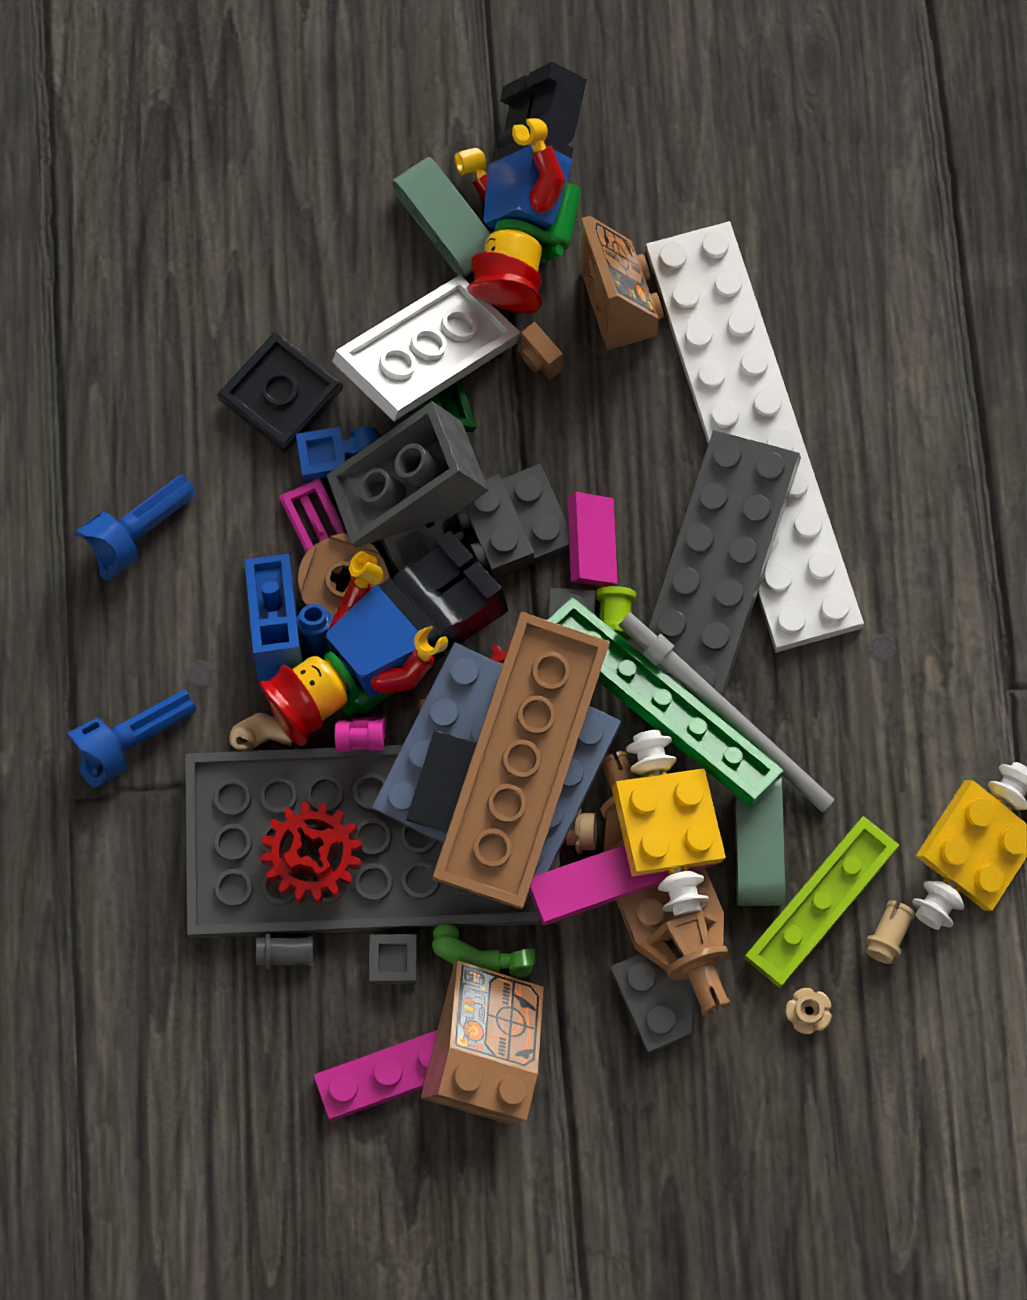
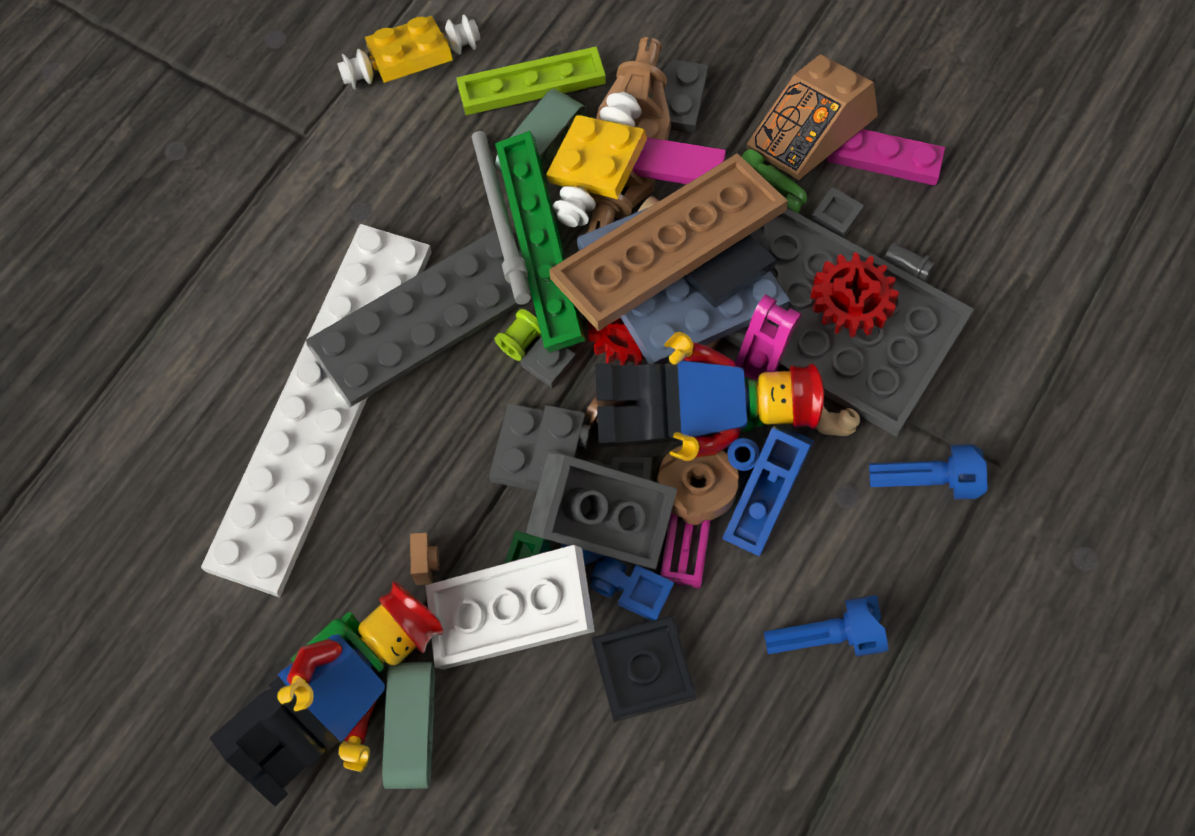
camera: 145 degrees left, 5 degrees down
dark pink tile [567,492,618,587] -> none
medium nougat slope [580,216,664,350] -> none
tan plate [785,988,832,1034] -> none
tan pin [866,900,915,964] -> none

